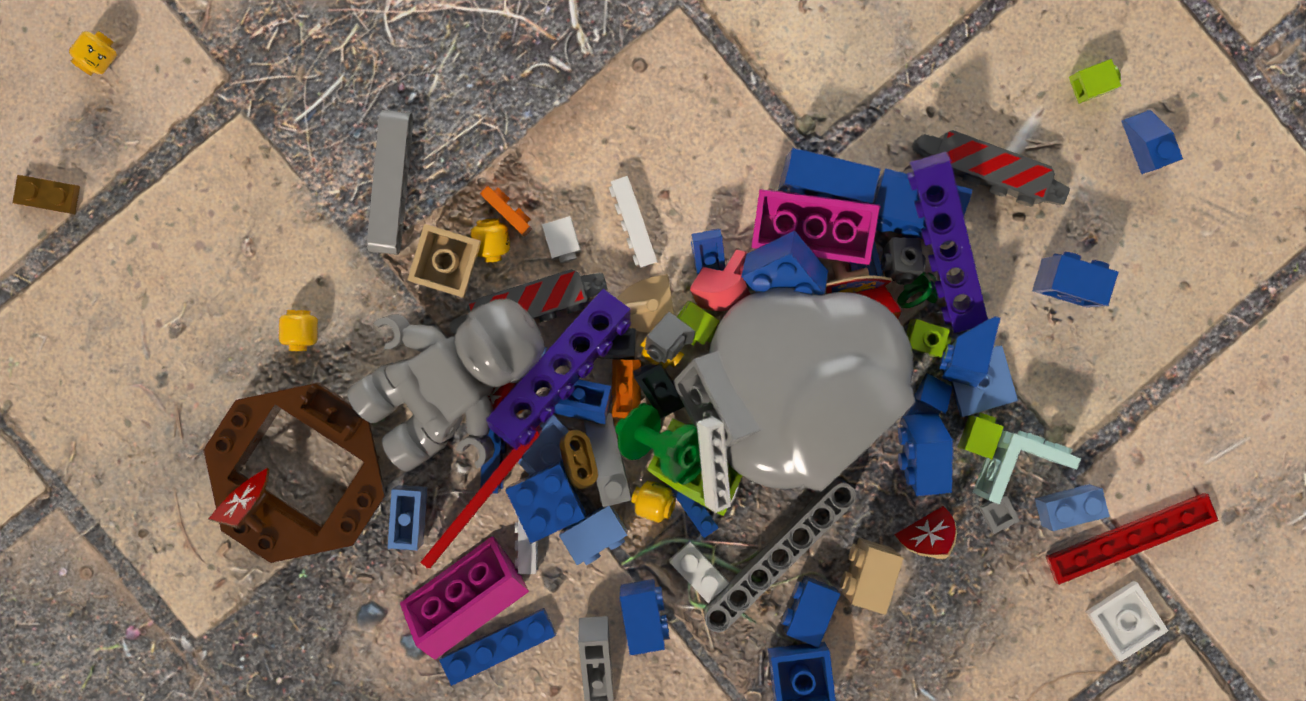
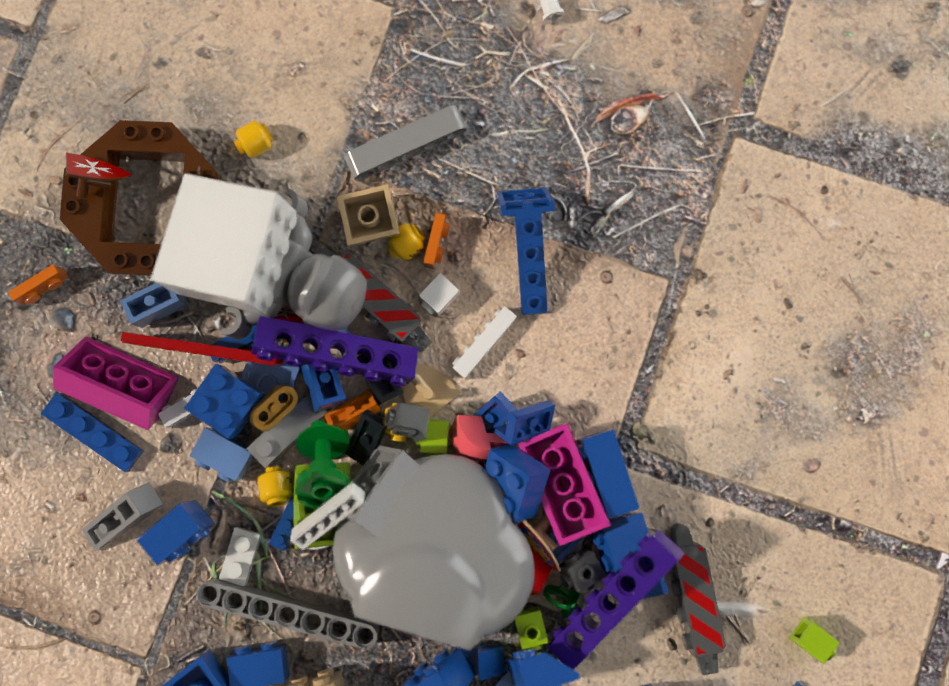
camera: 60 degrees right, 5 degrees down
none -> orange plate [8,264,69,304]
none -> white brick [151,174,297,315]
none -> blue bracket [495,400,555,445]
none -> blue bracket [496,187,555,315]

